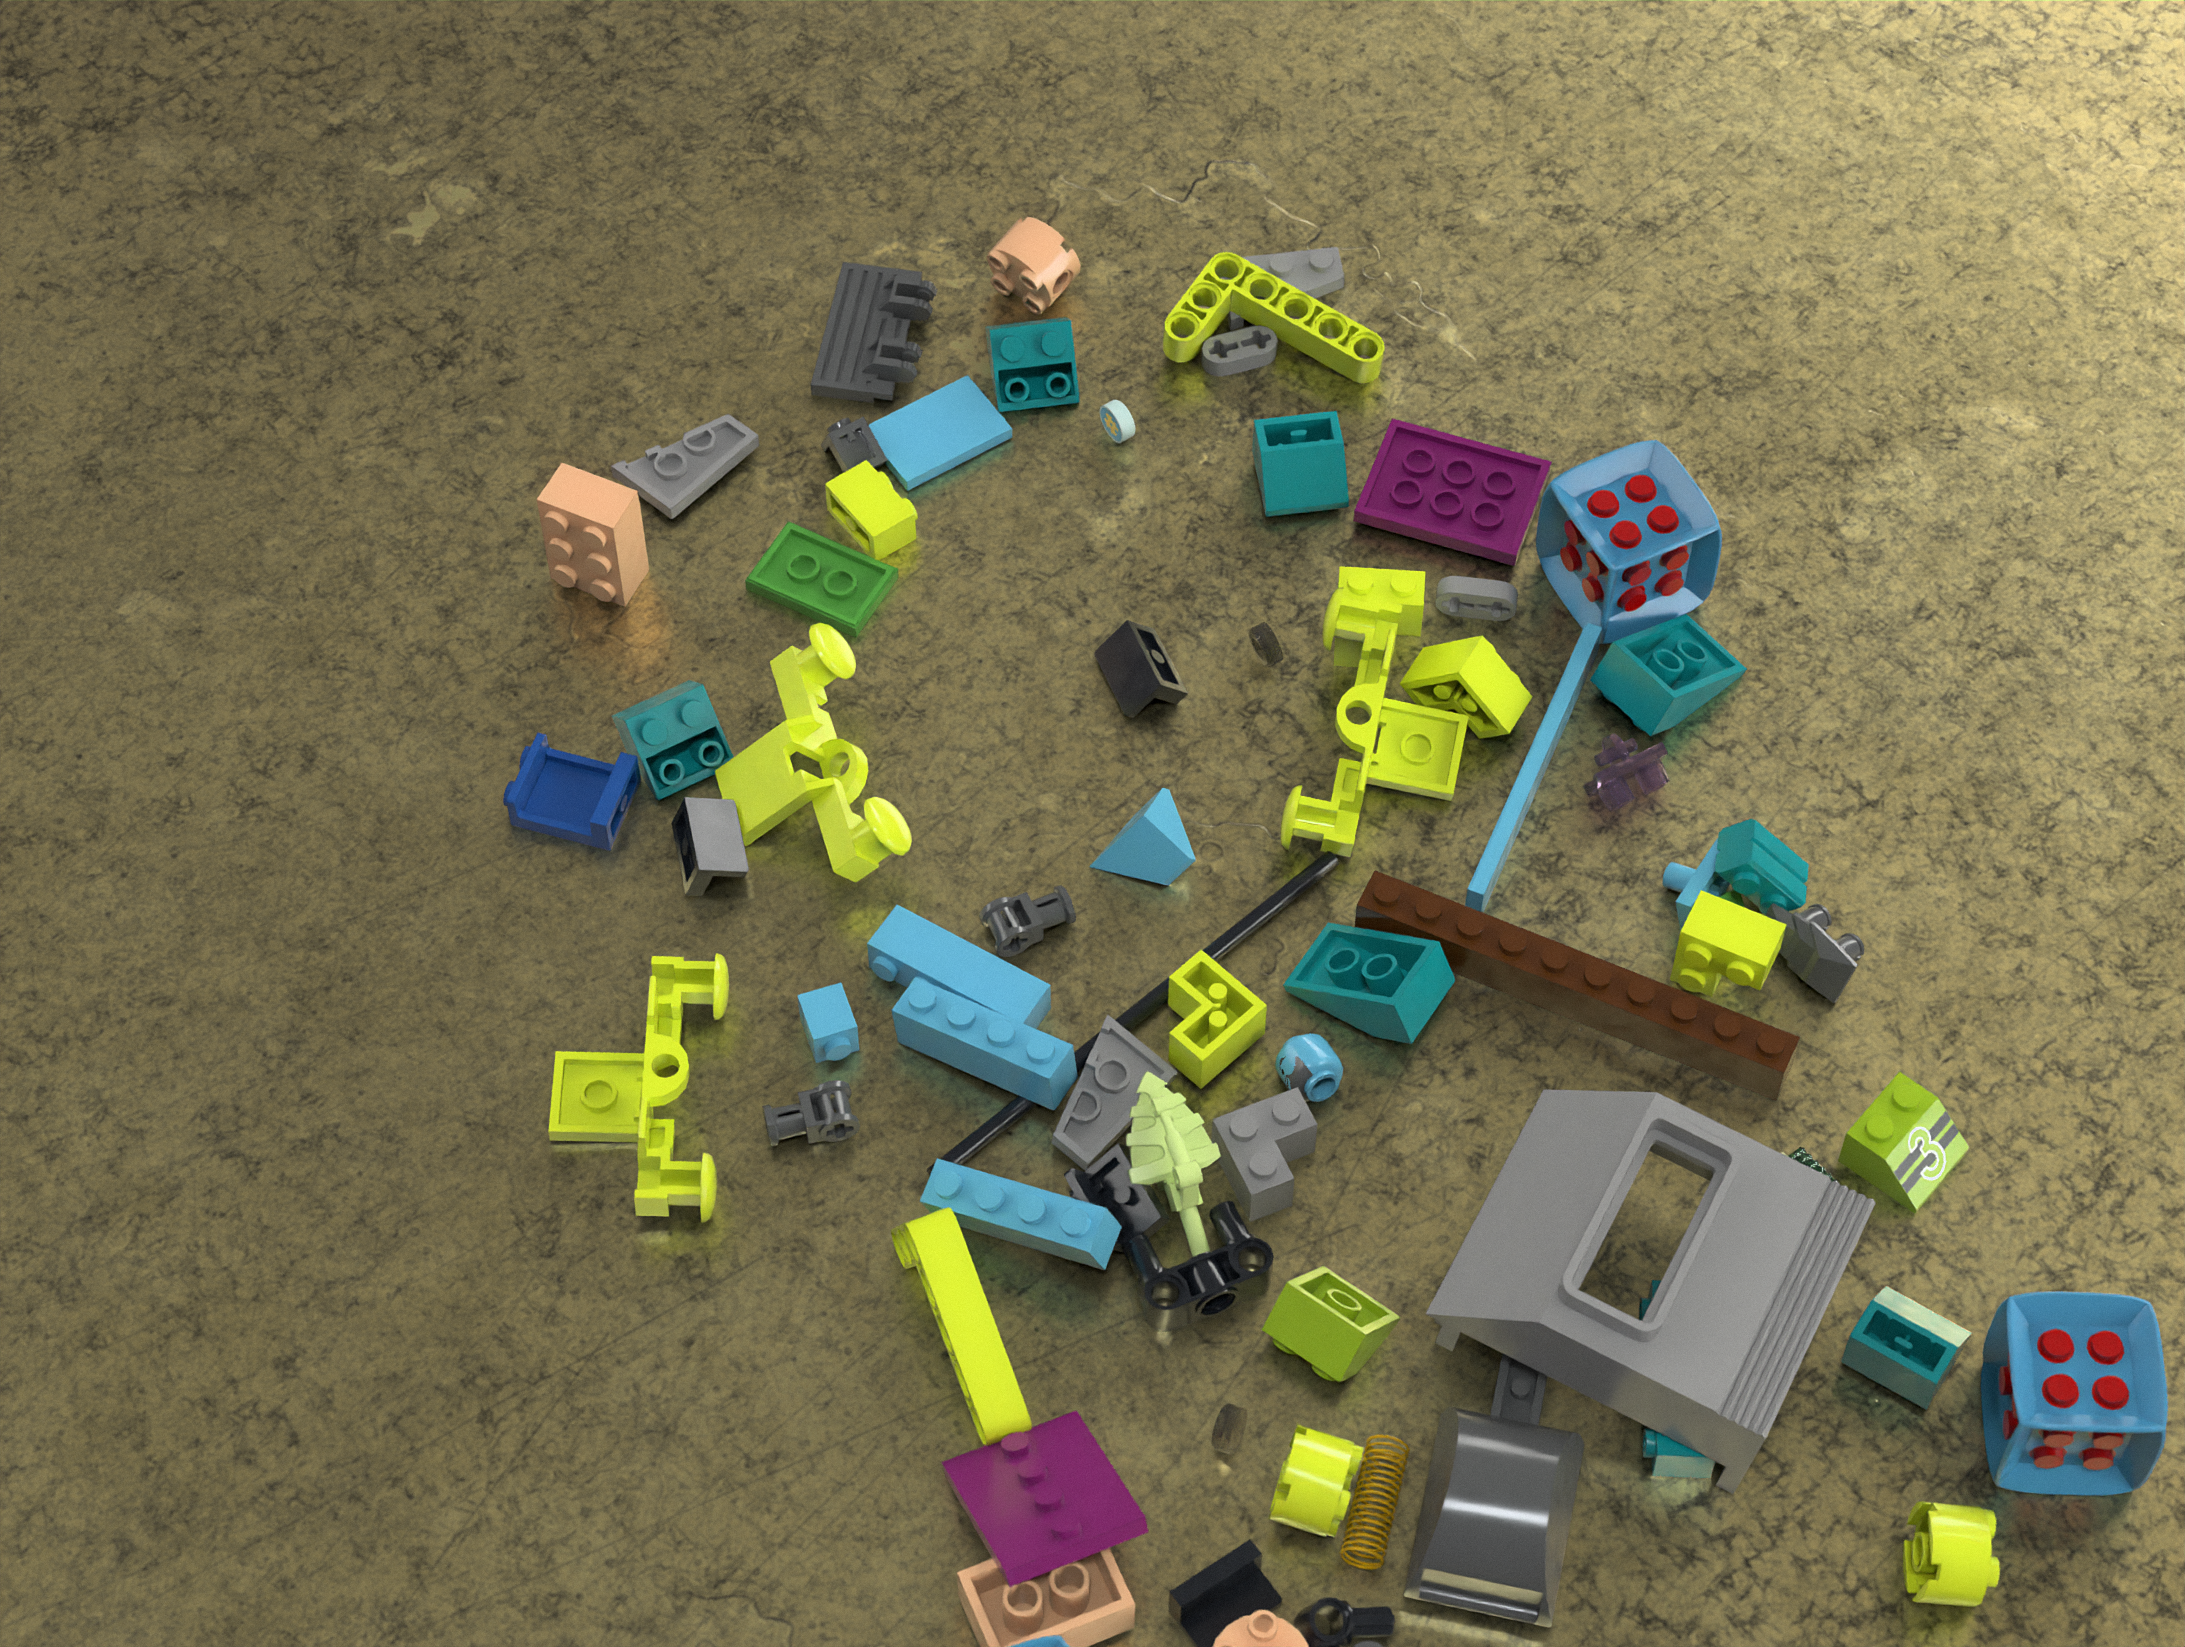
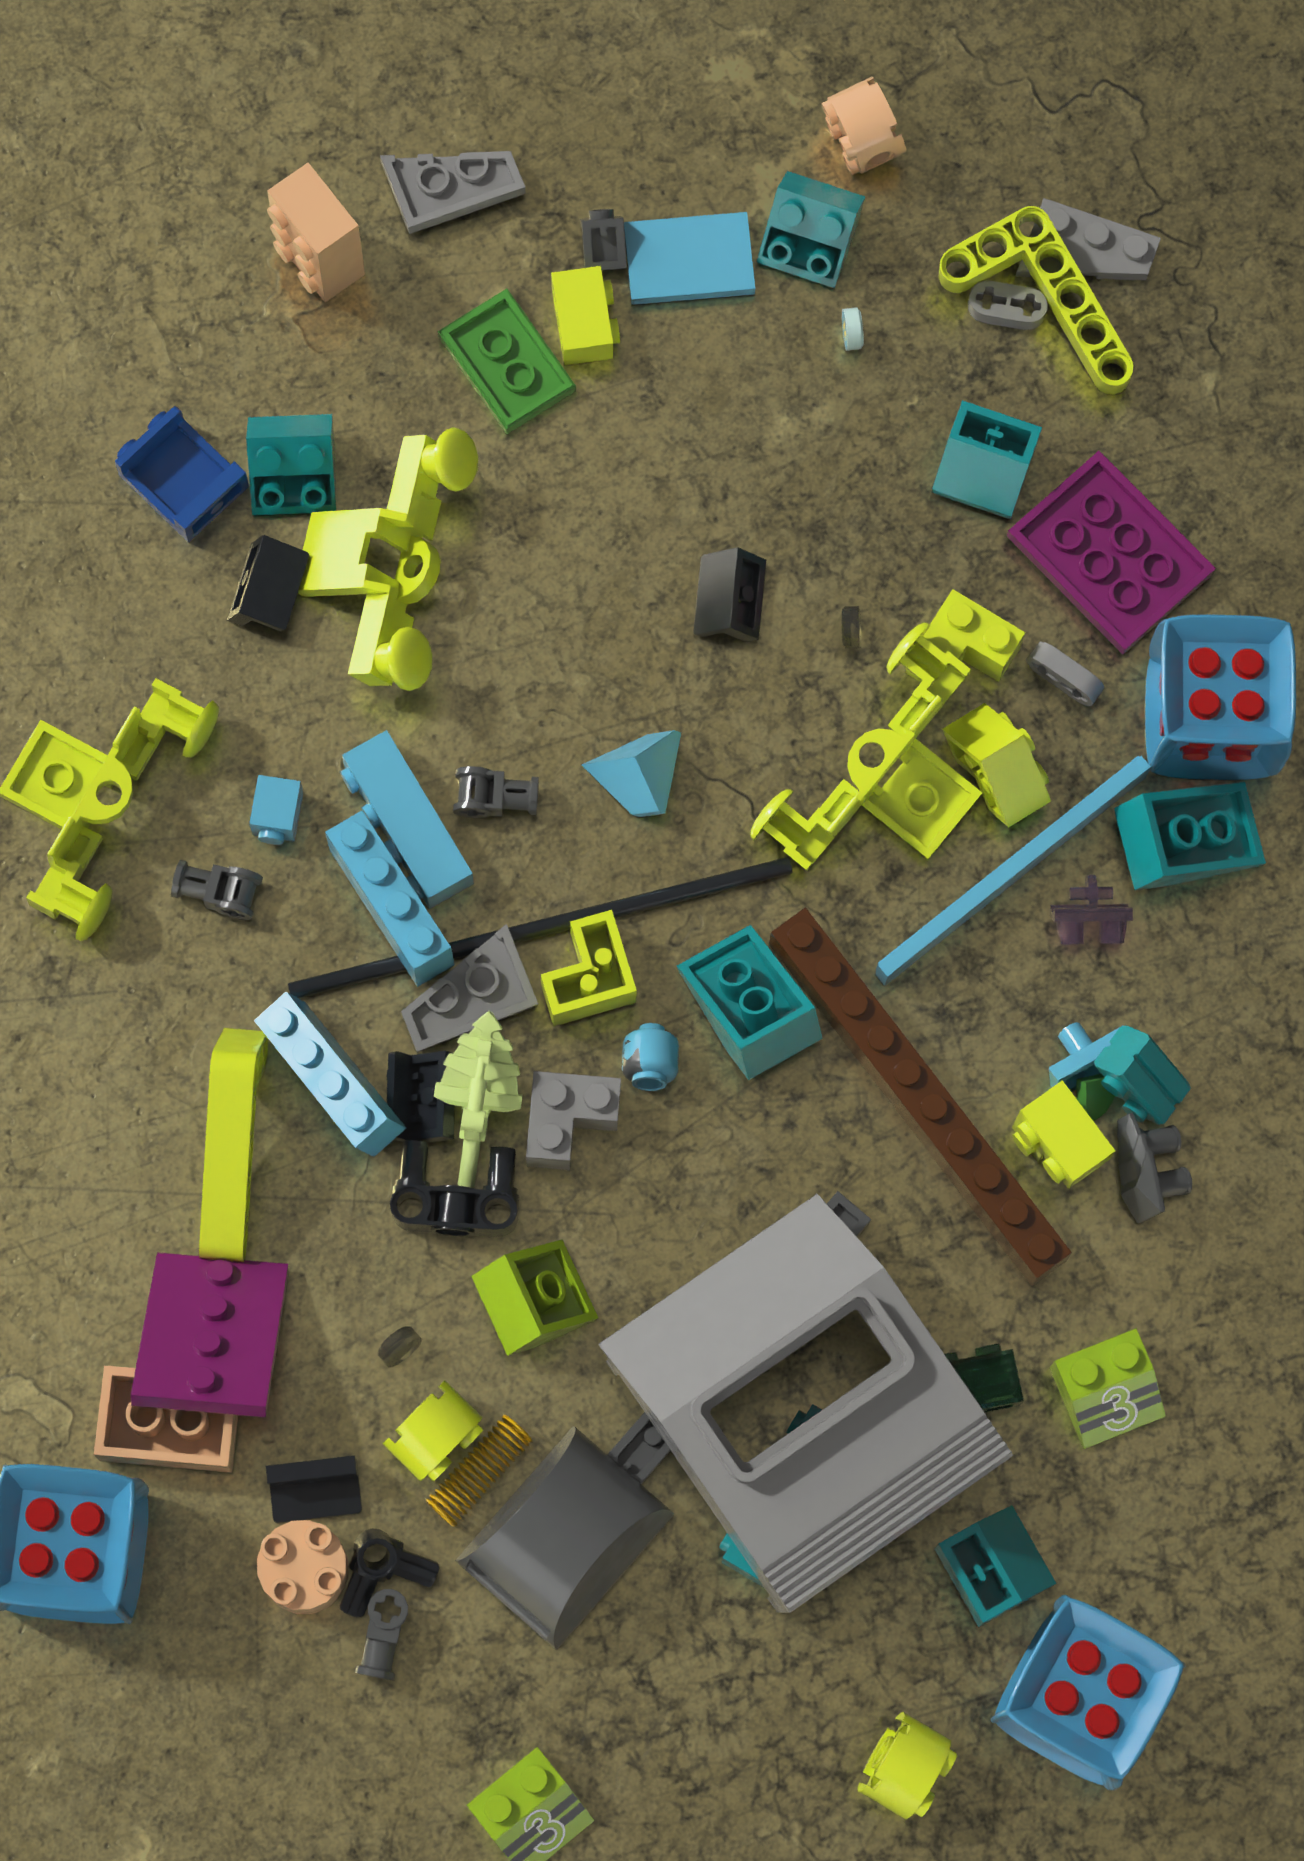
camera: 25 degrees right, 20 degrees up
dark grey hinge [811,262,938,403] -> none

